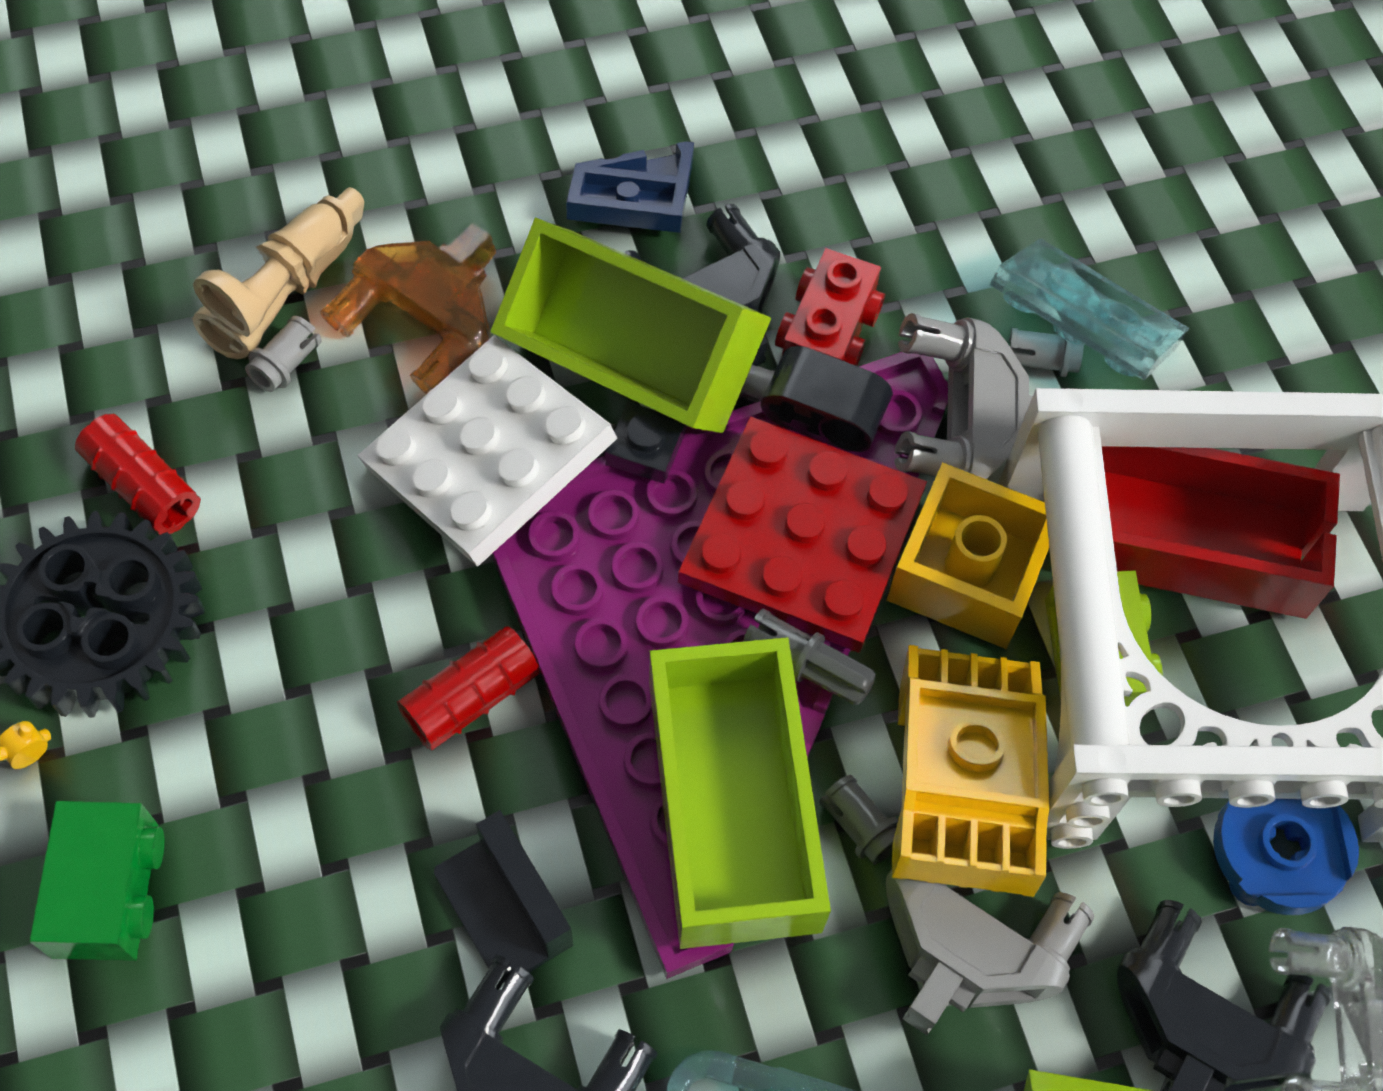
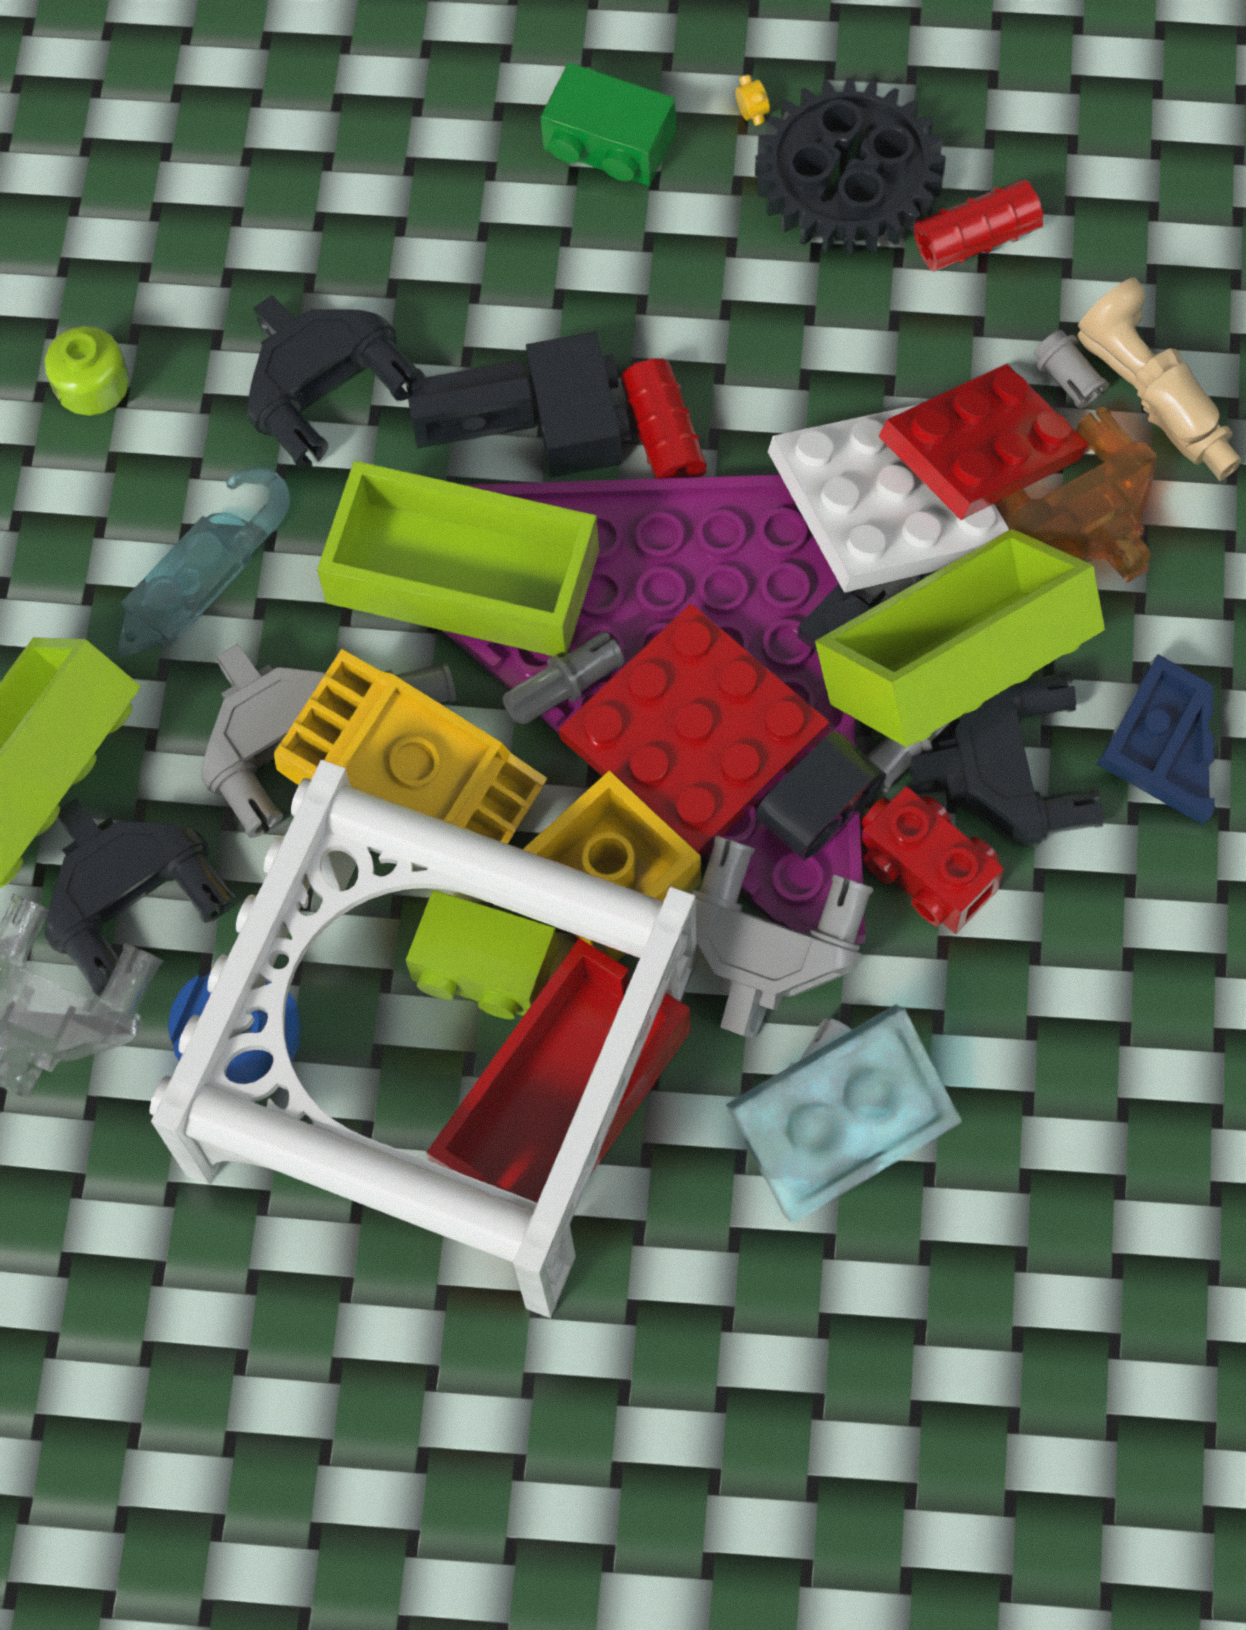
camera: 120 degrees right, 5 degrees up
none -> black brick [526,331,630,478]
none -> red plate [878,364,1089,520]

